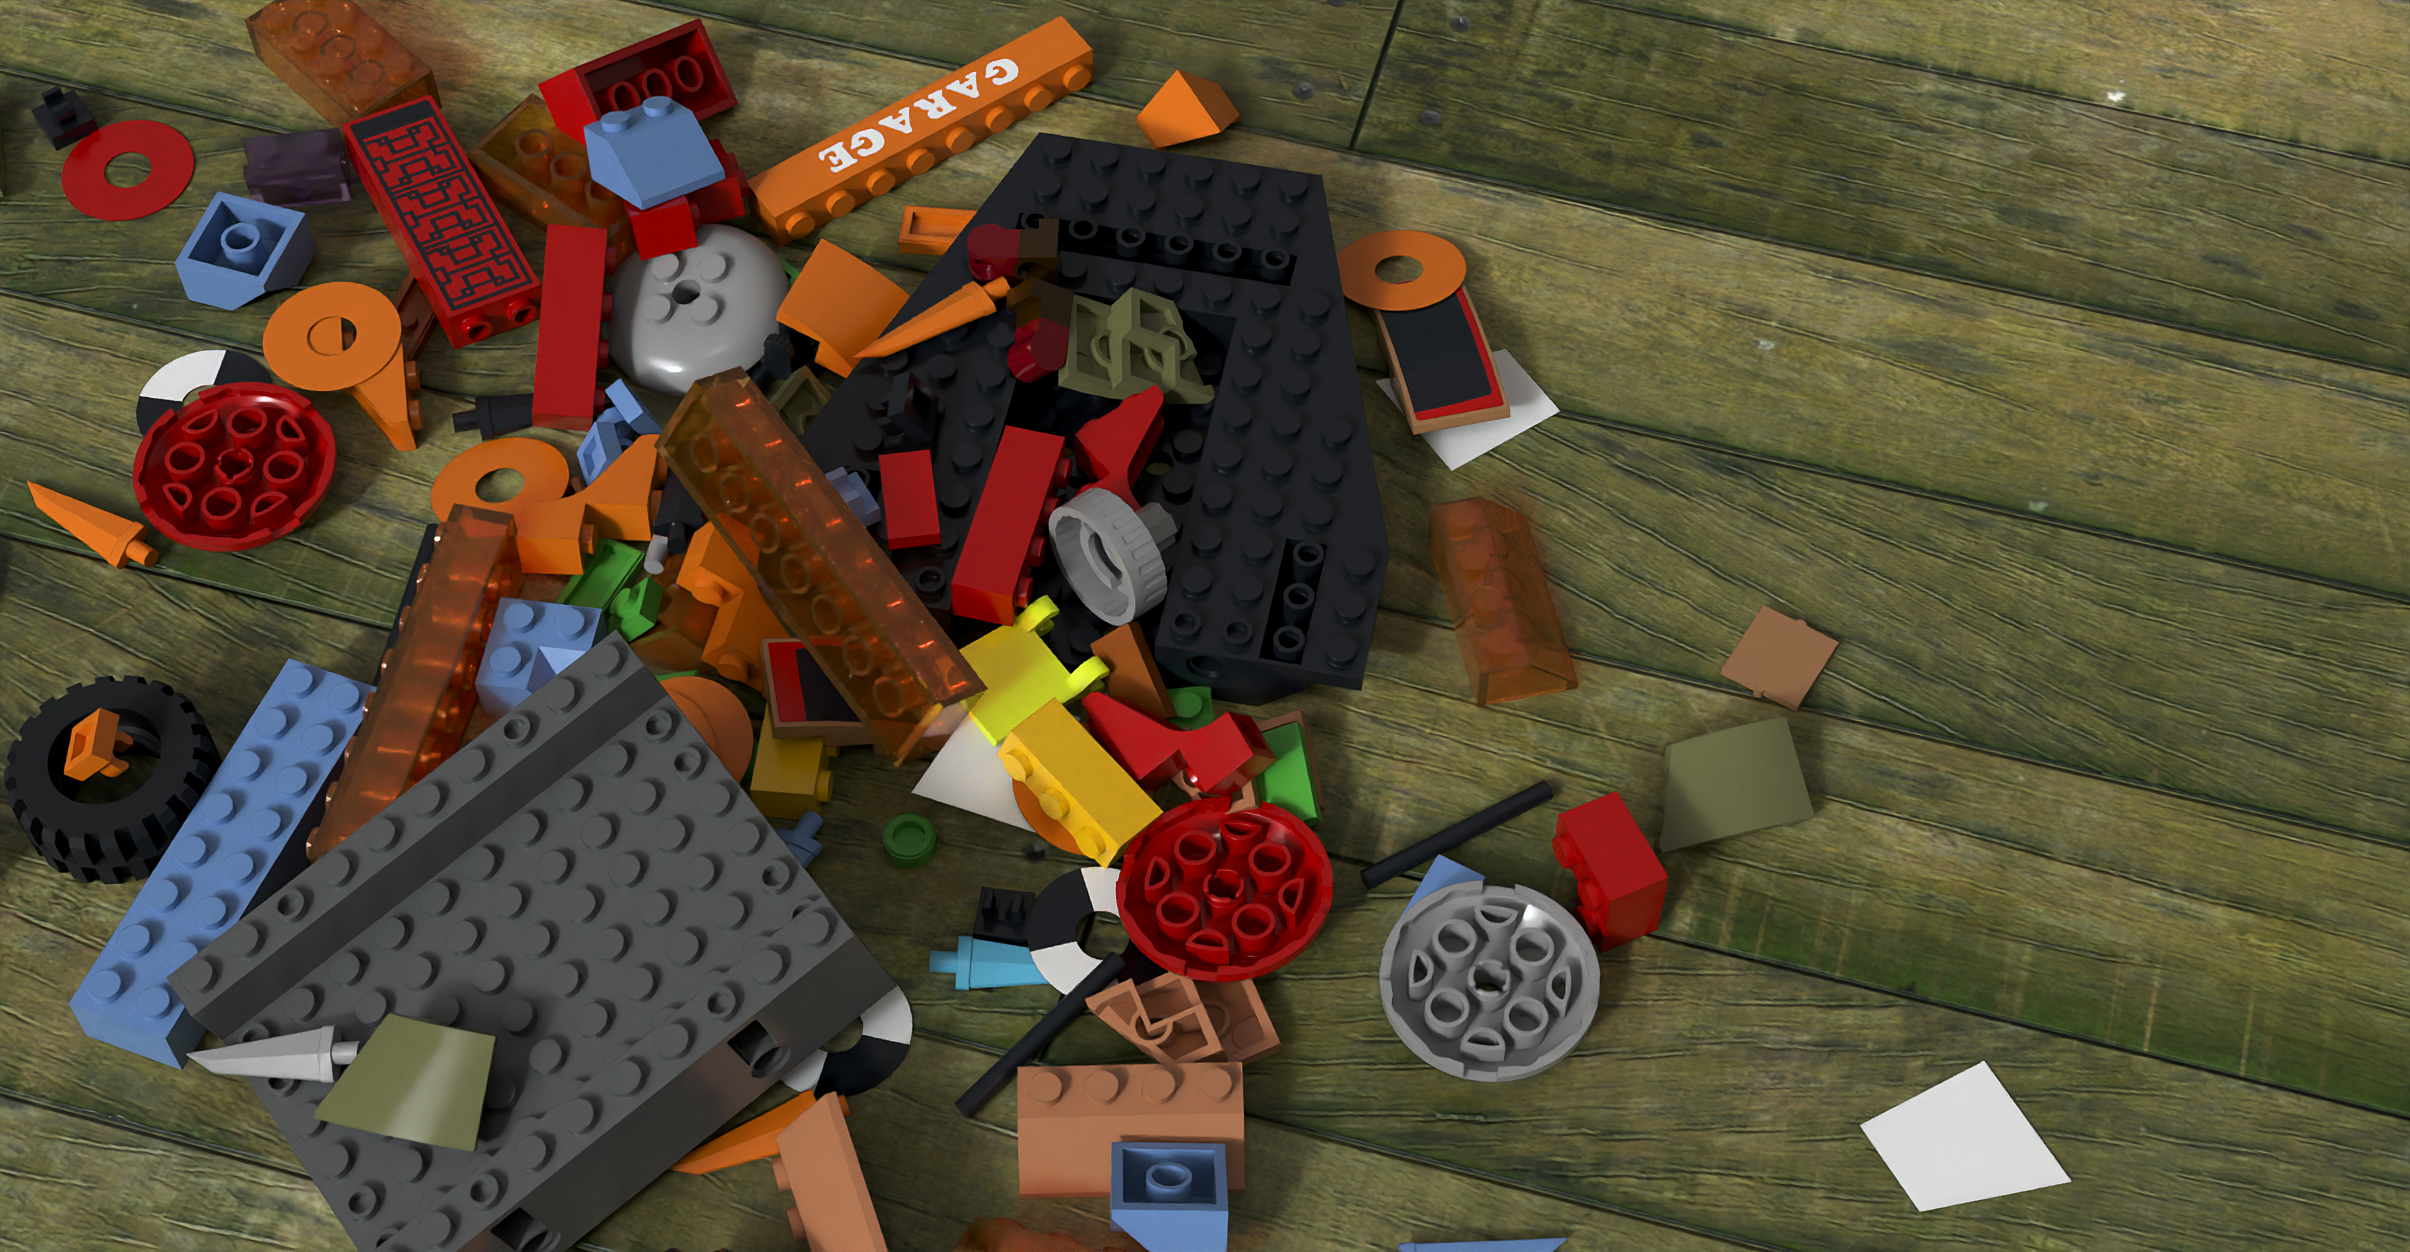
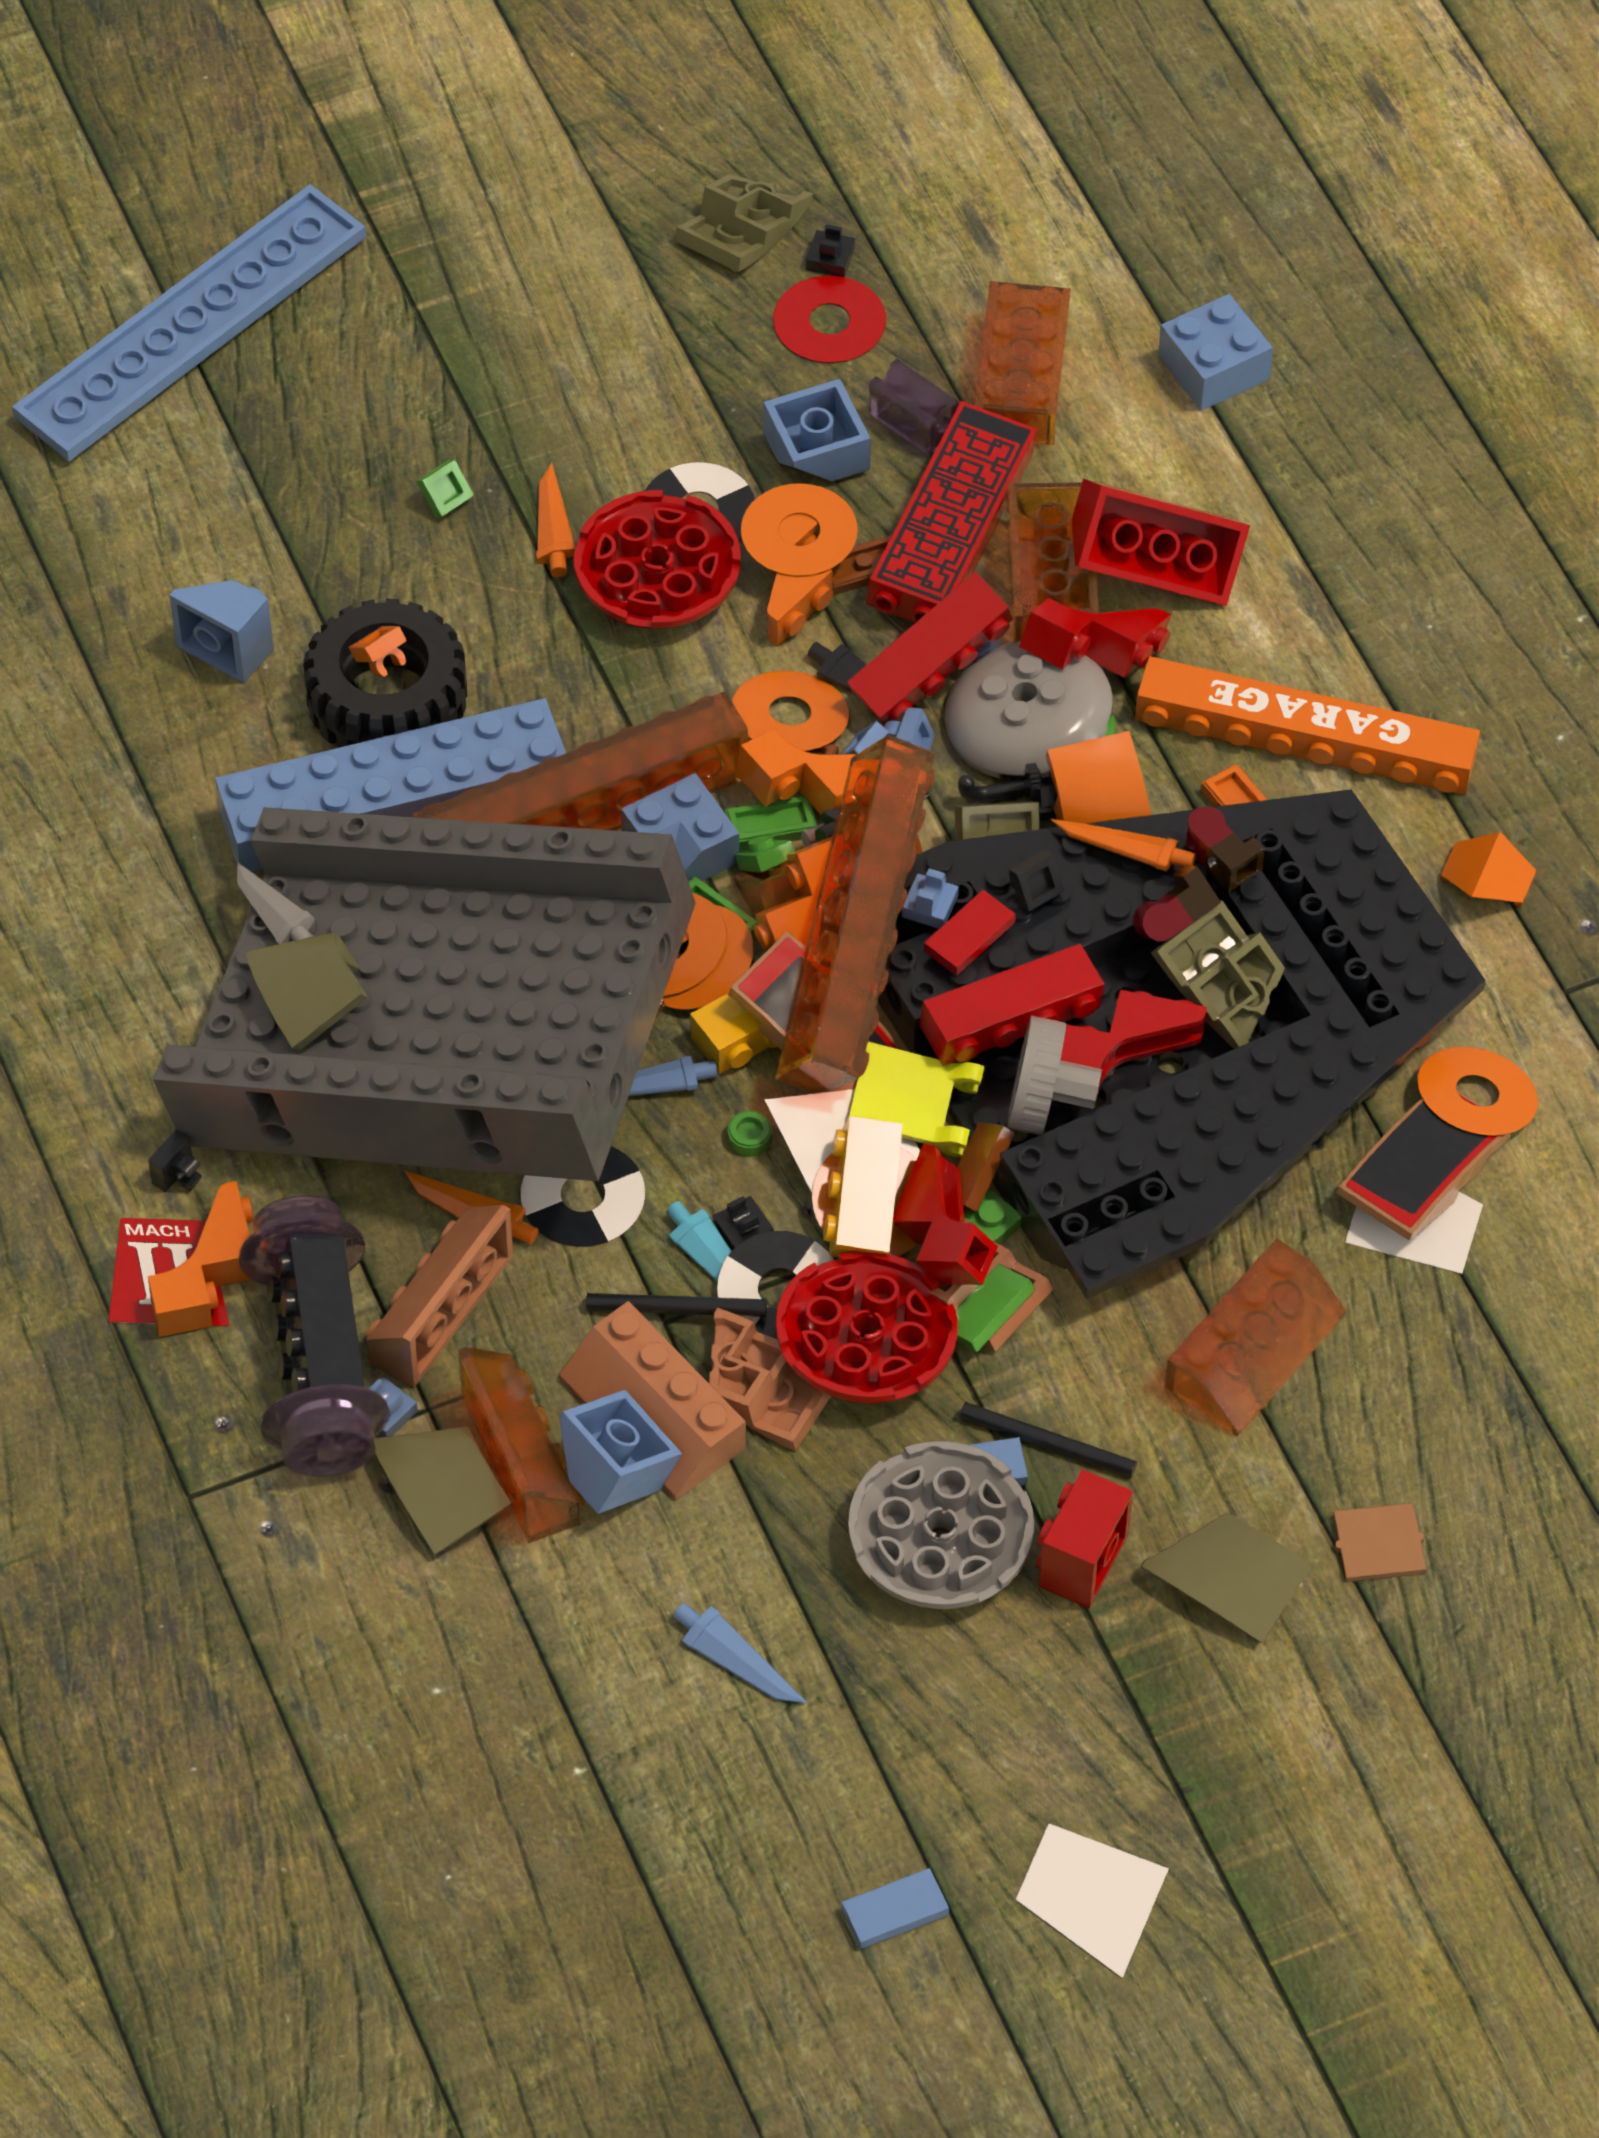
camera: 50 degrees right, 0 degrees up
medium blue slope [583,96,725,210] -> none

